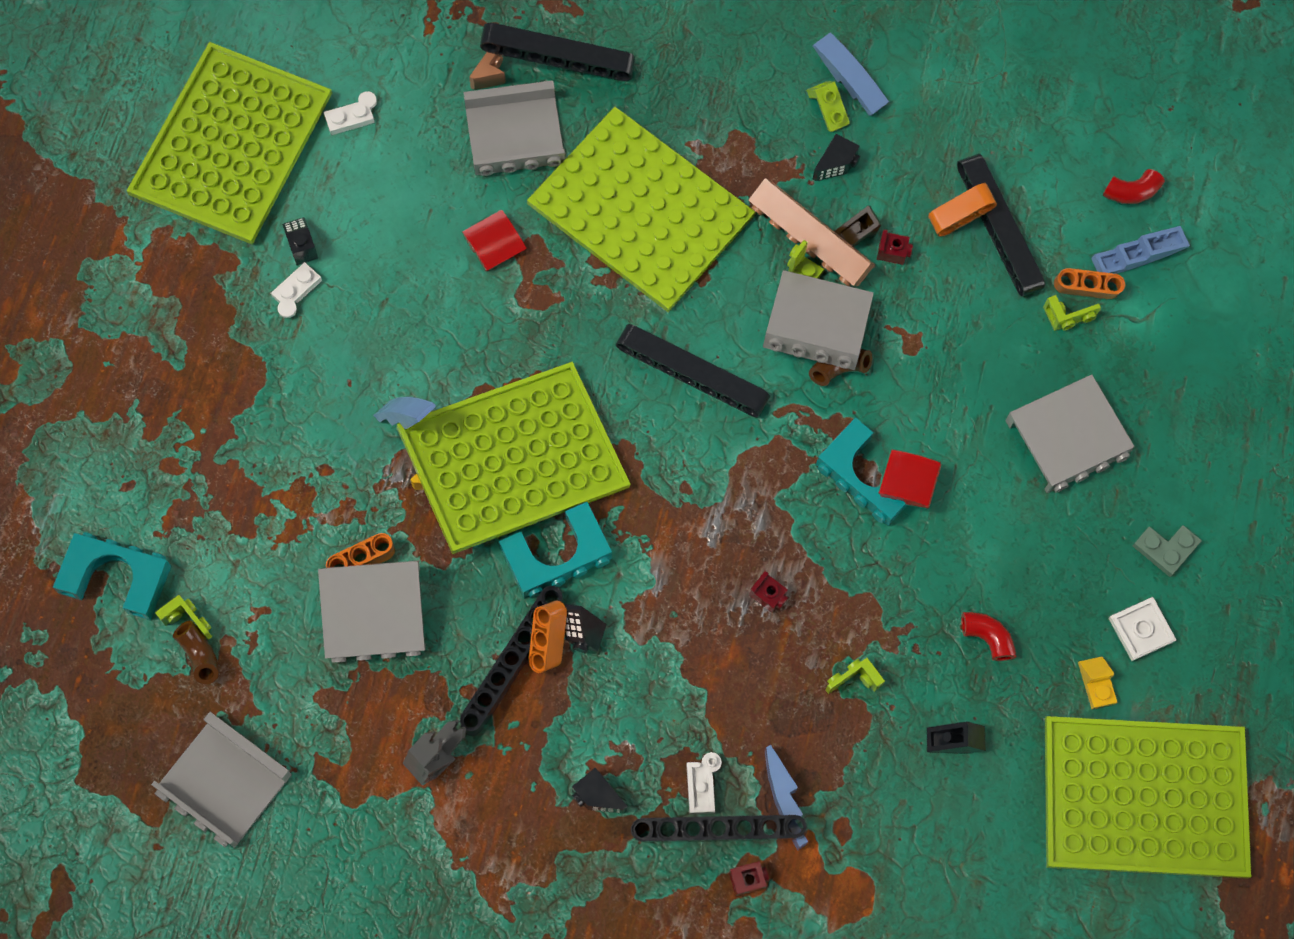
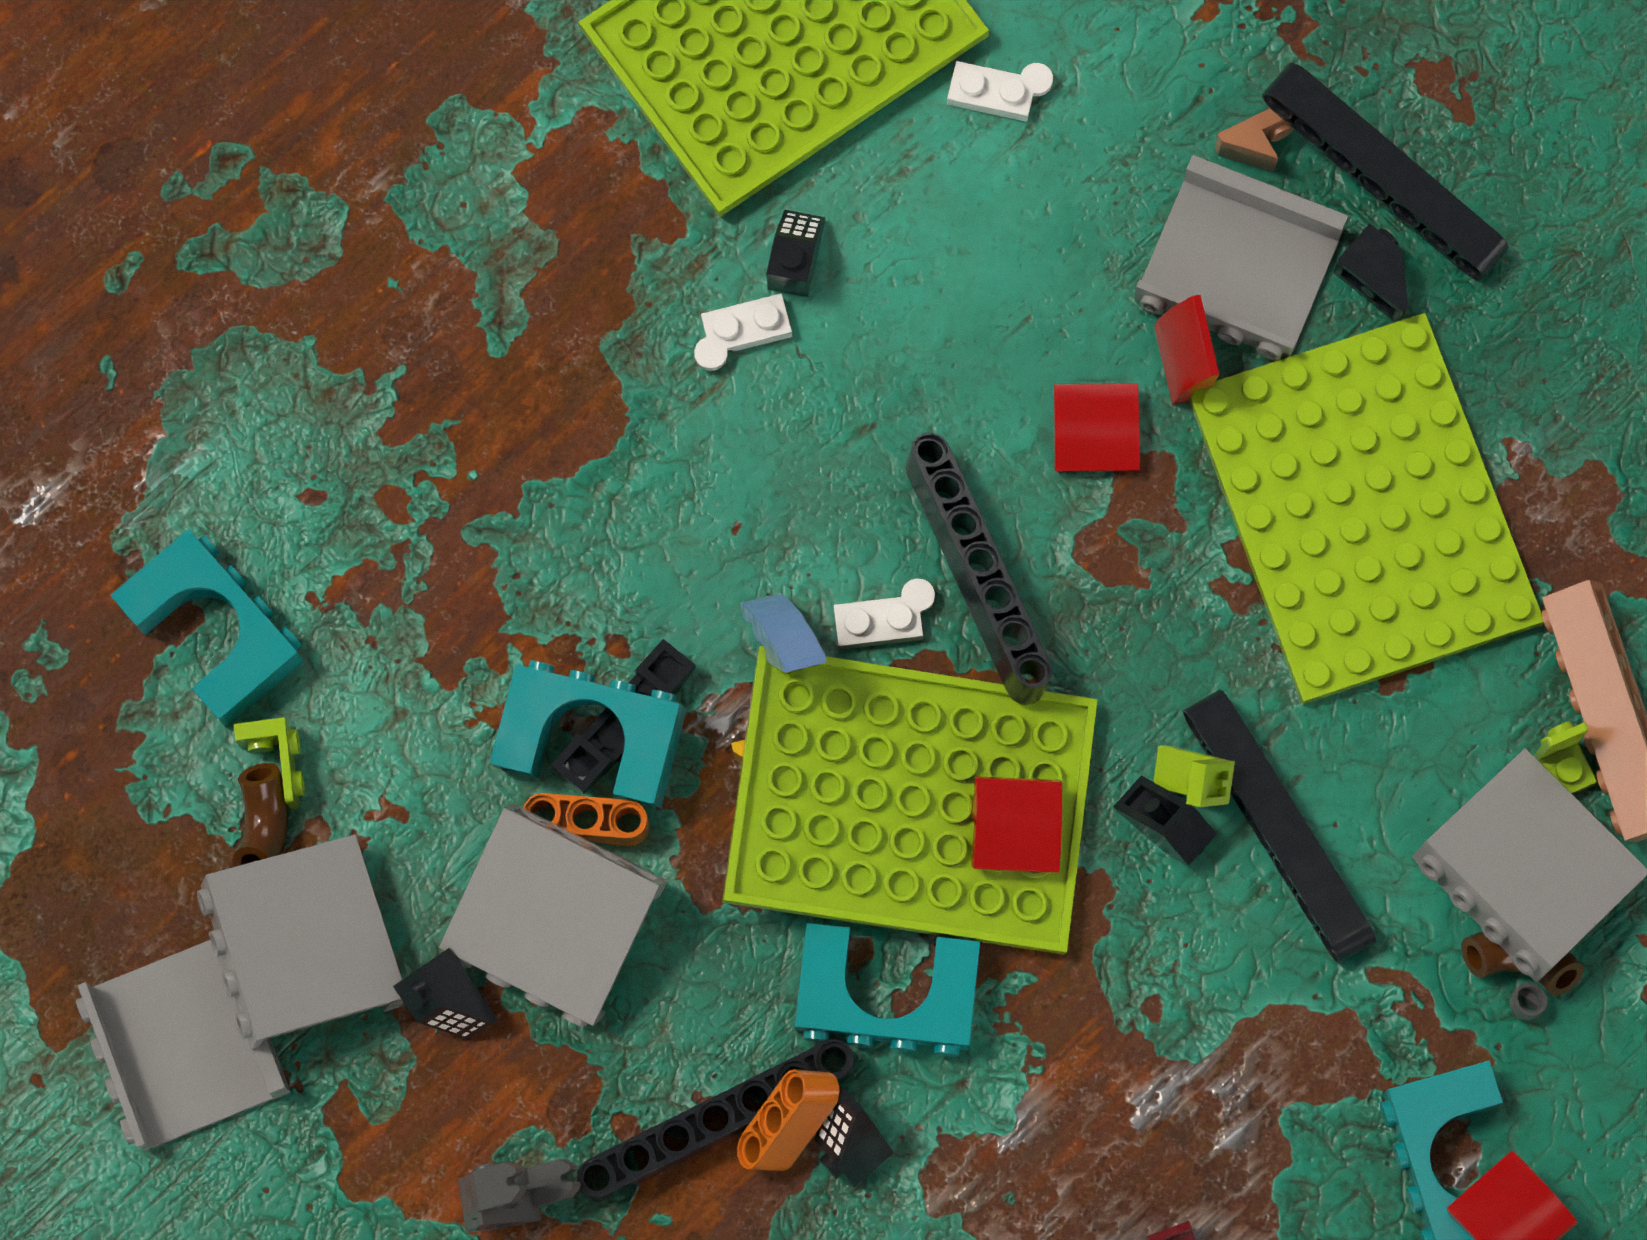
camera: 40 degrees right, 5 degrees up
none -> light grey panel [197,834,403,1050]
none -> black slope [393,948,498,1040]
none -> teal arch [489,660,687,808]
none -> black slope [551,639,696,794]
none -> white hinge [834,579,935,650]
none -> black beam [905,433,1052,705]
none -> red slope [971,776,1062,873]
none -> black slope [1113,775,1217,866]
none -> lime bracket [1153,745,1235,807]
none -> red slope [1154,295,1219,405]
none -> black slope [1333,224,1408,322]
none -> dark grey hinge [1509,982,1548,1020]

